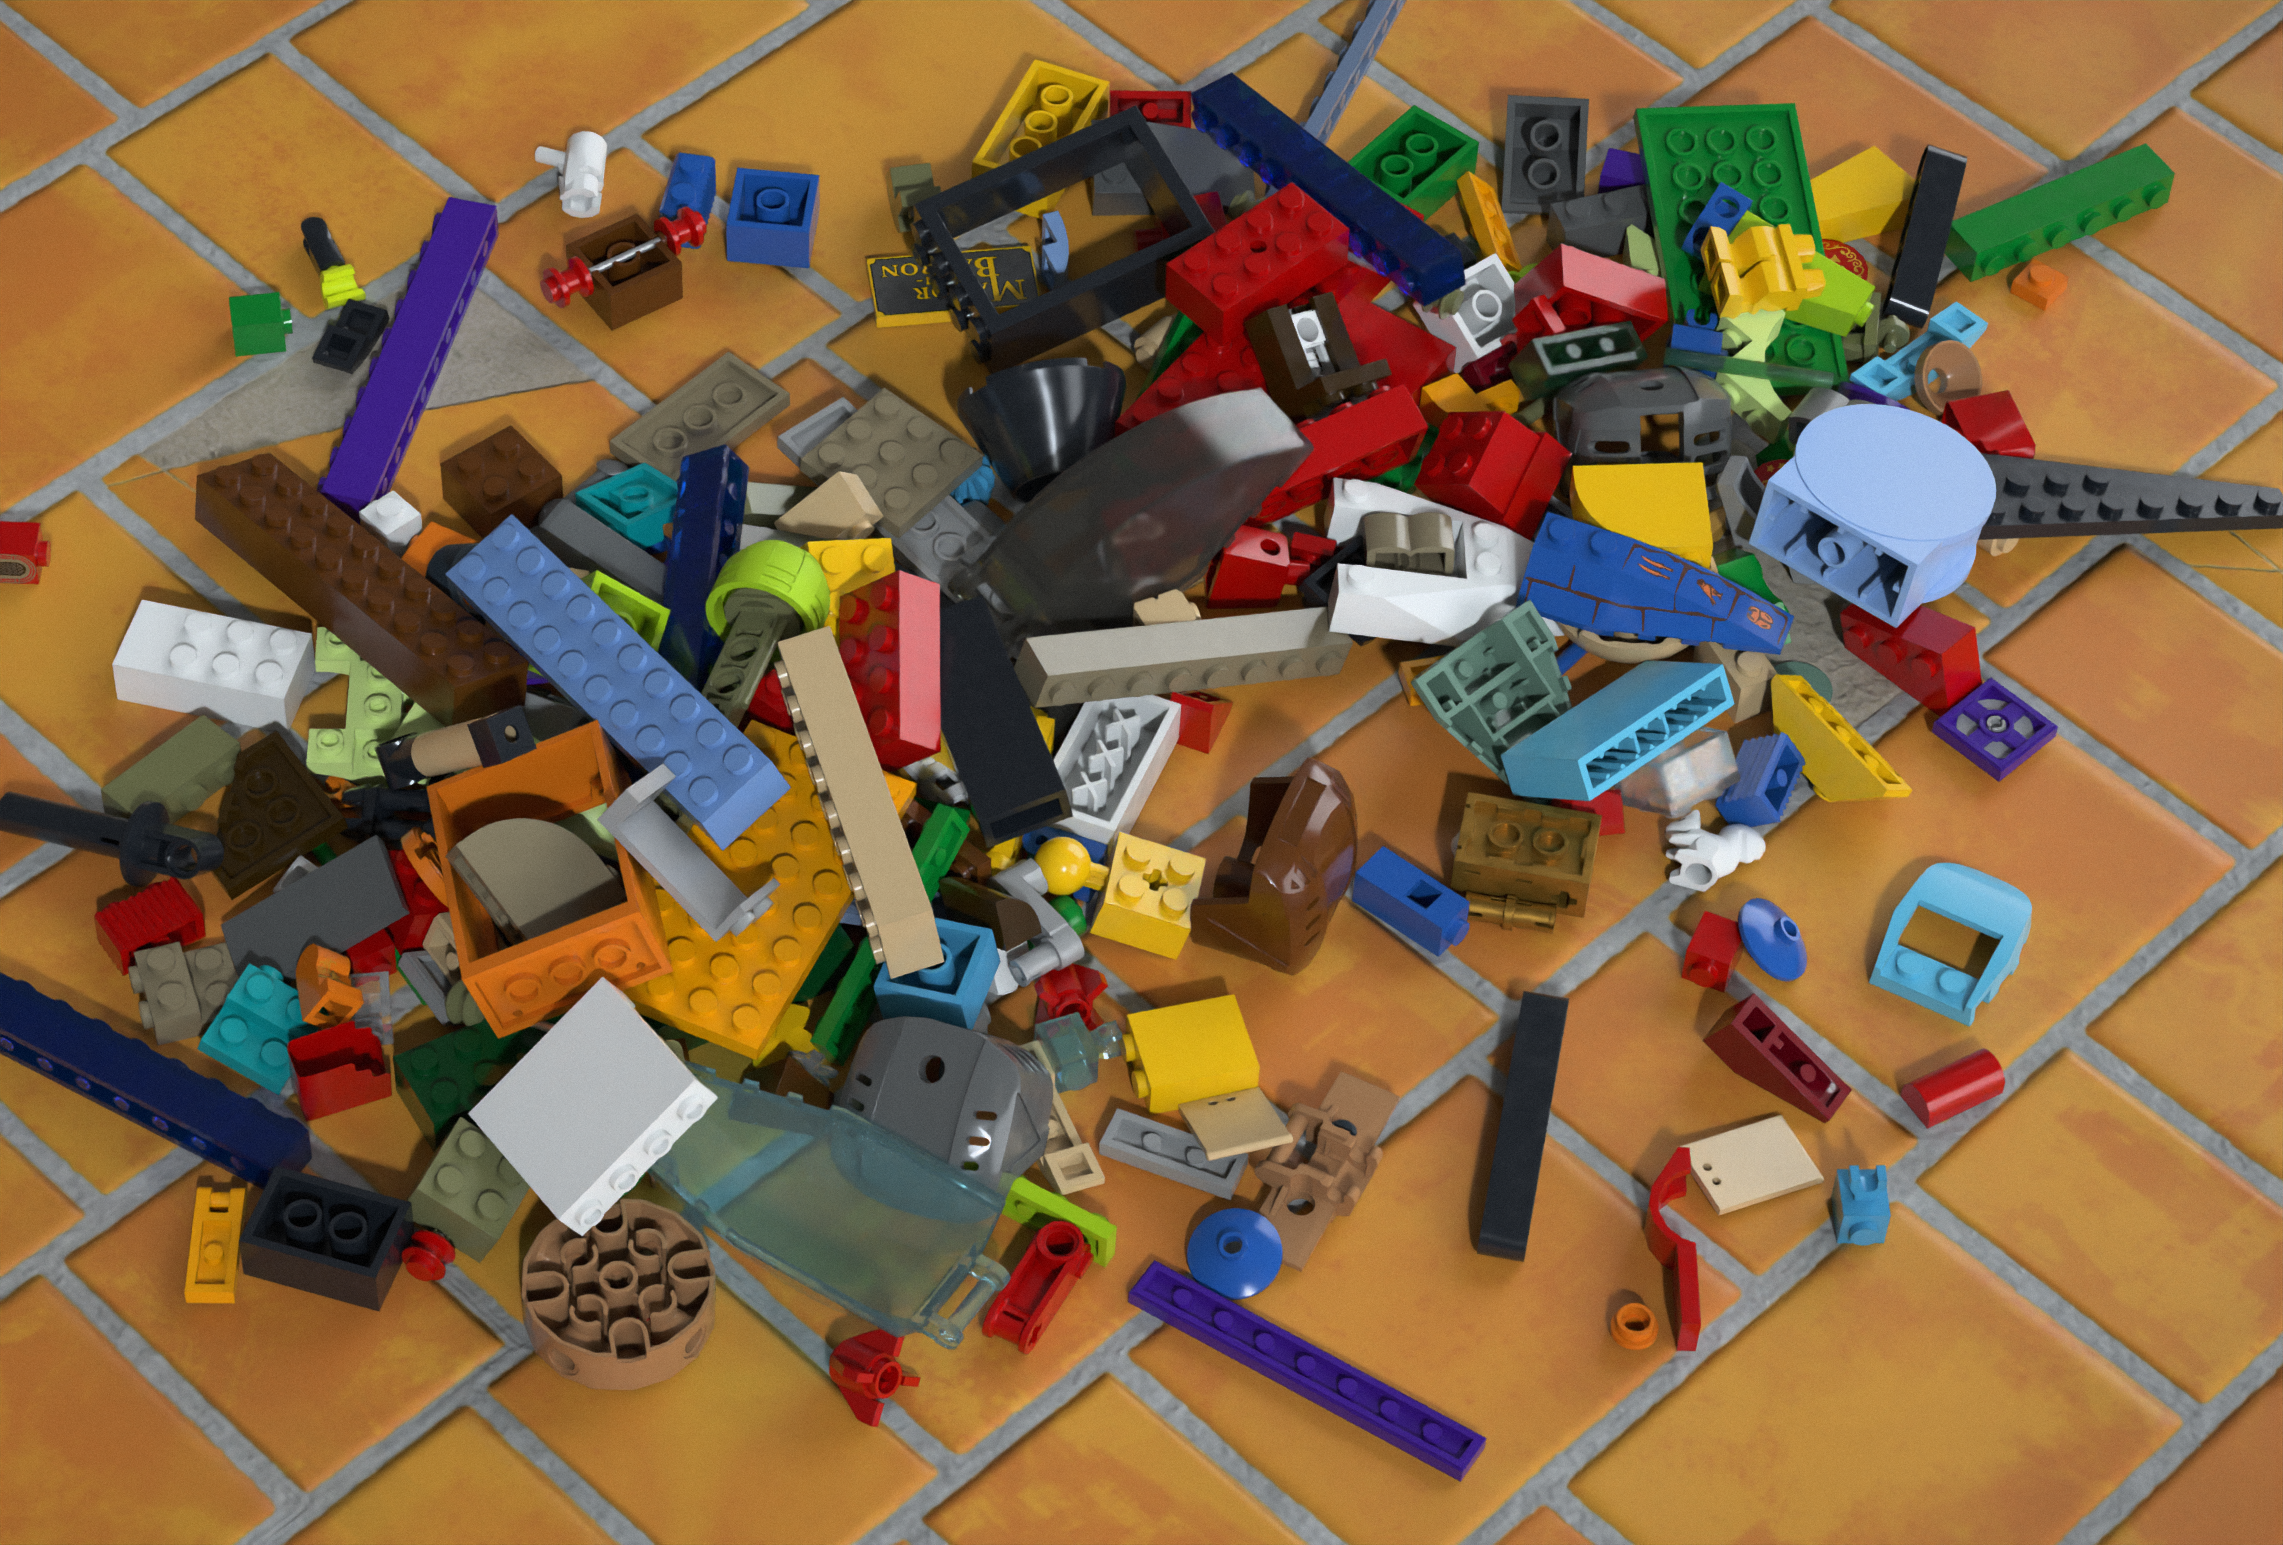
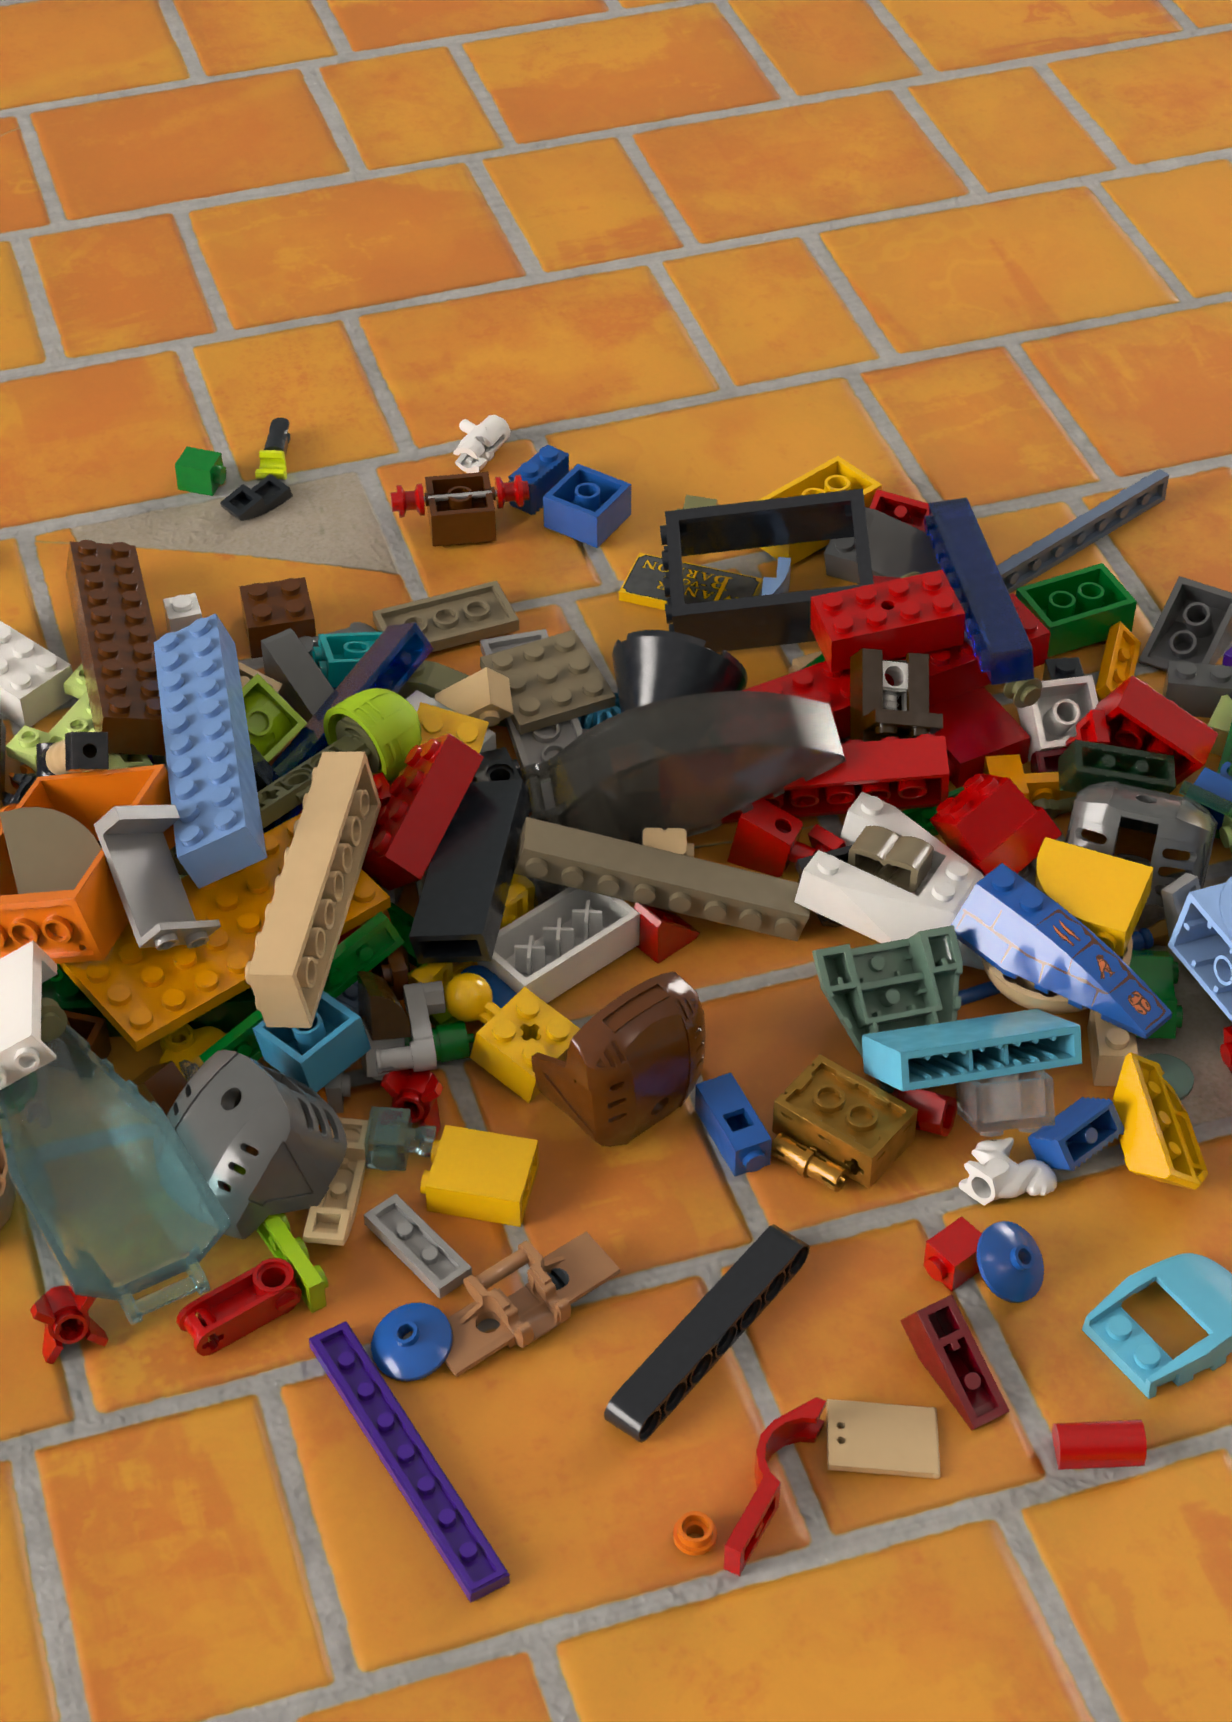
camera: 30 degrees right, 5 degrees down
dark purple brick [317,197,499,525] -> none
tan container [1178,1087,1293,1161] -> none
dark azure brick [1831,1165,1891,1246] -> none

